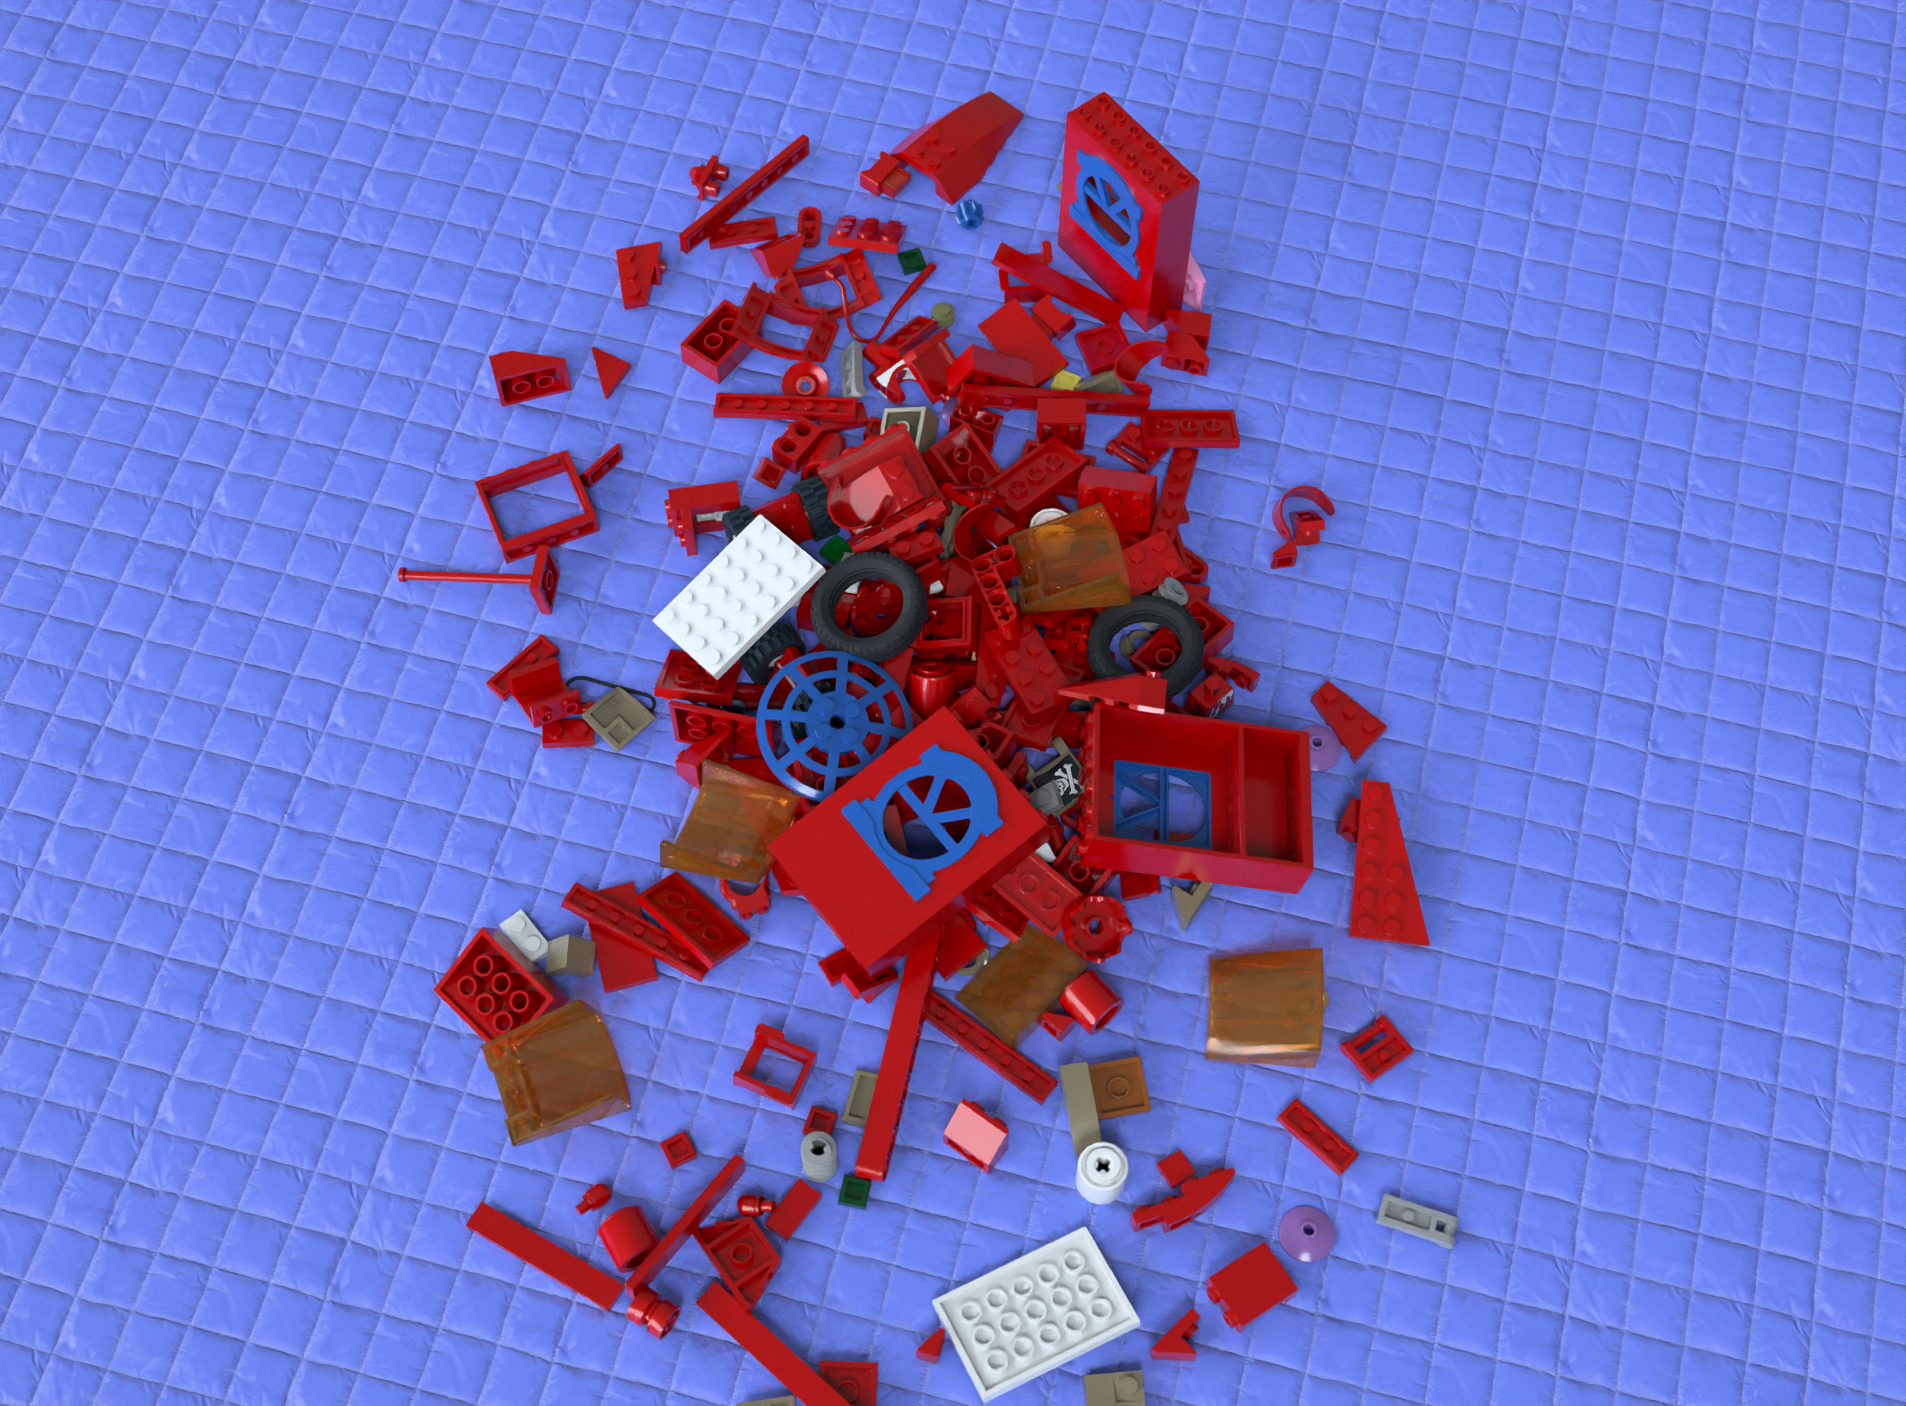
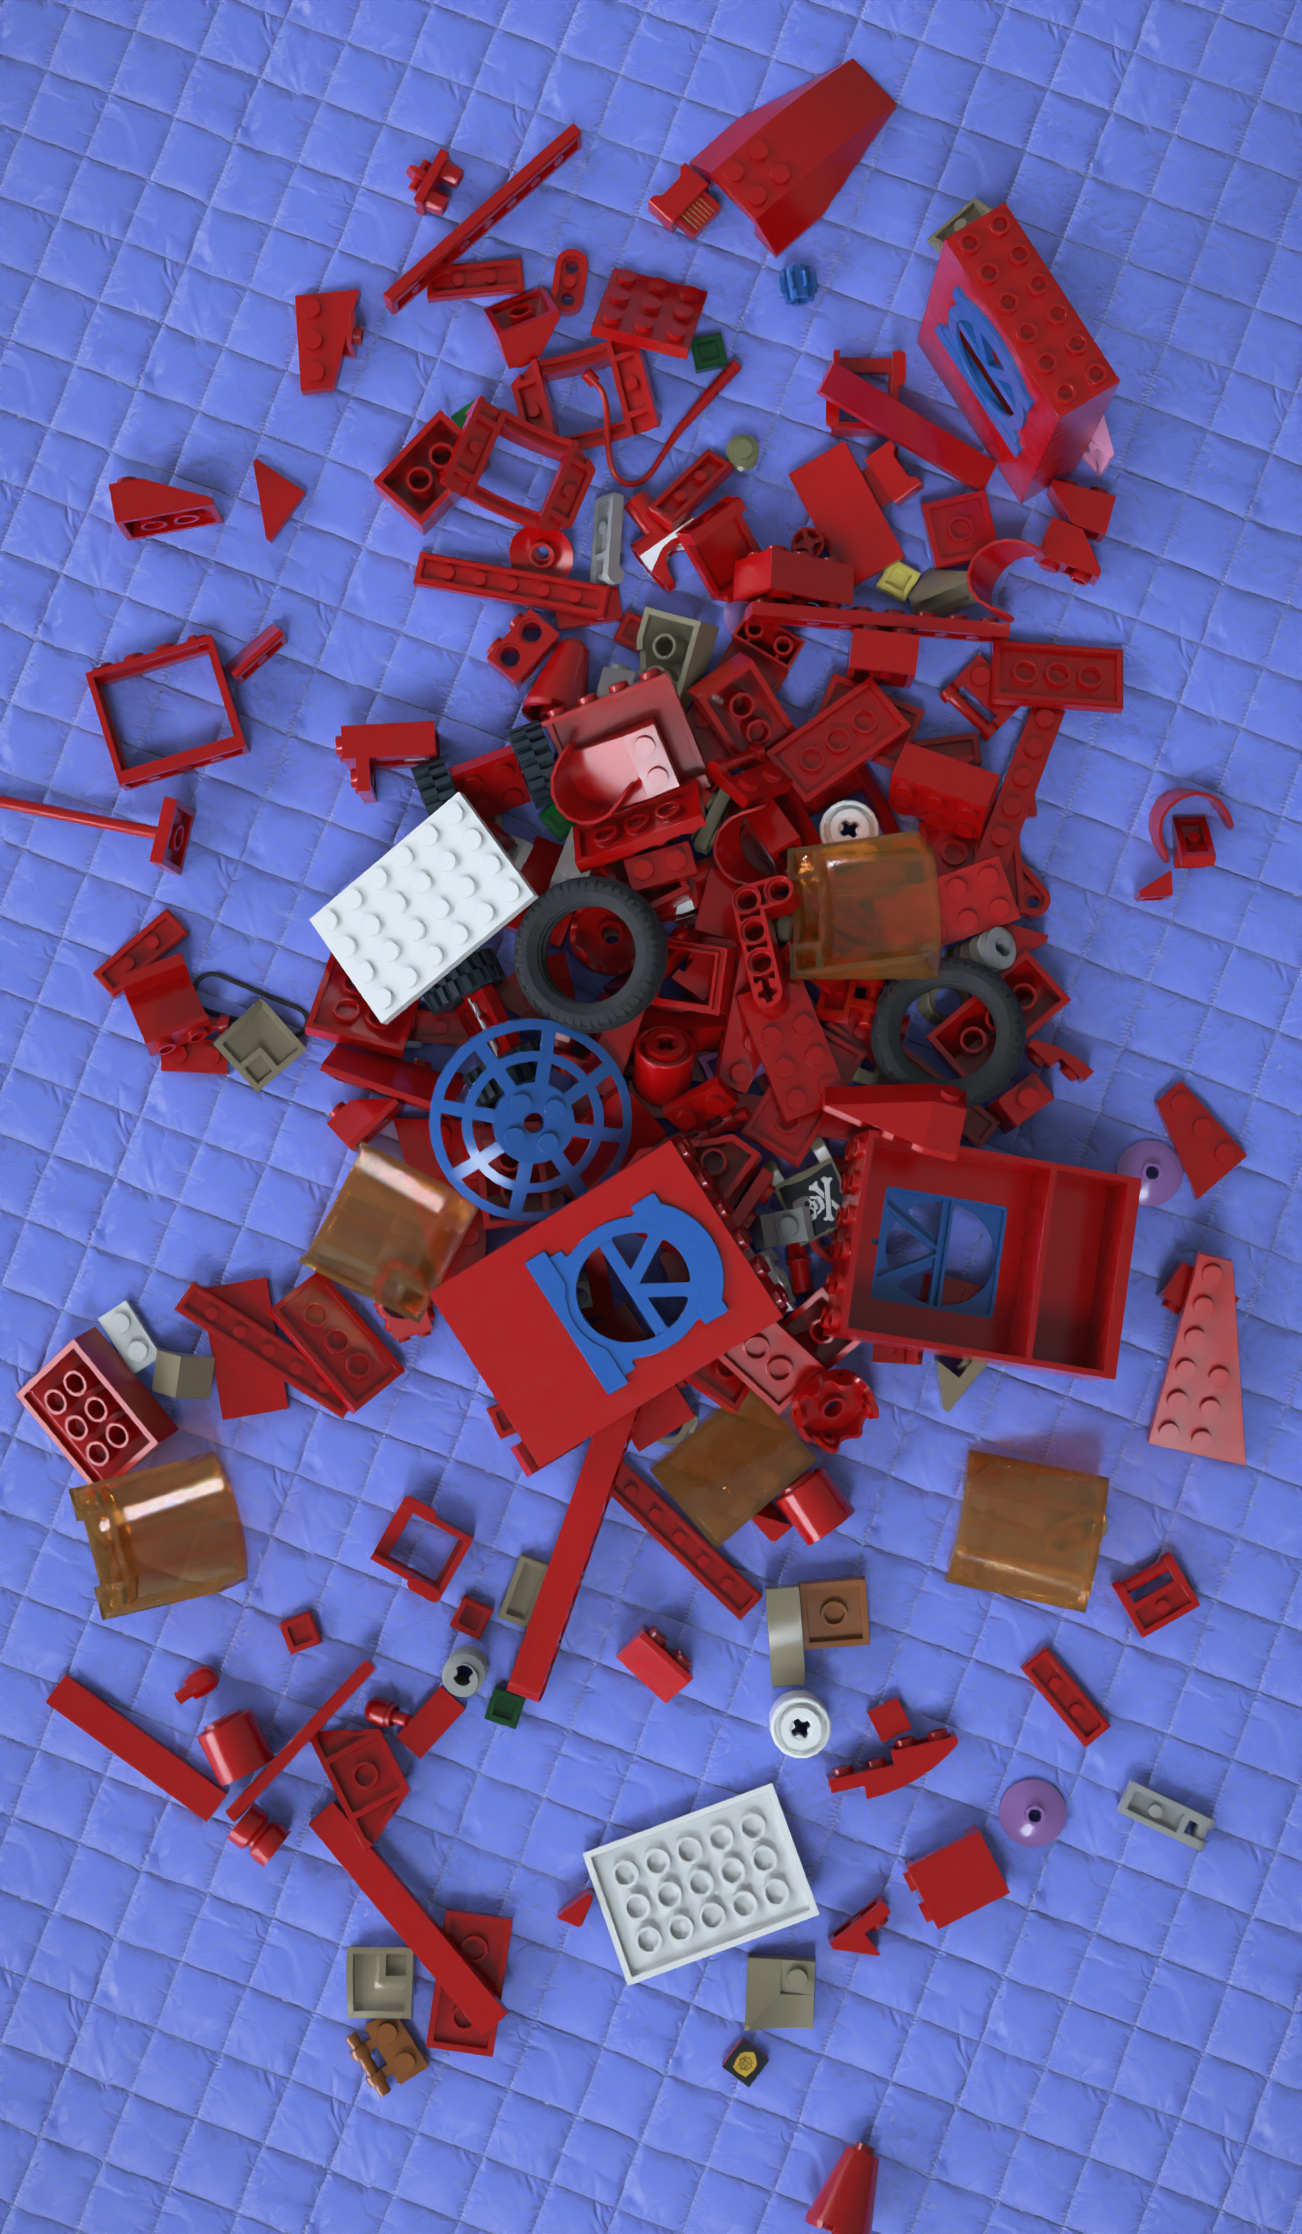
camera: 10 degrees right, 25 degrees up
red slope [752,456,786,490] -> none

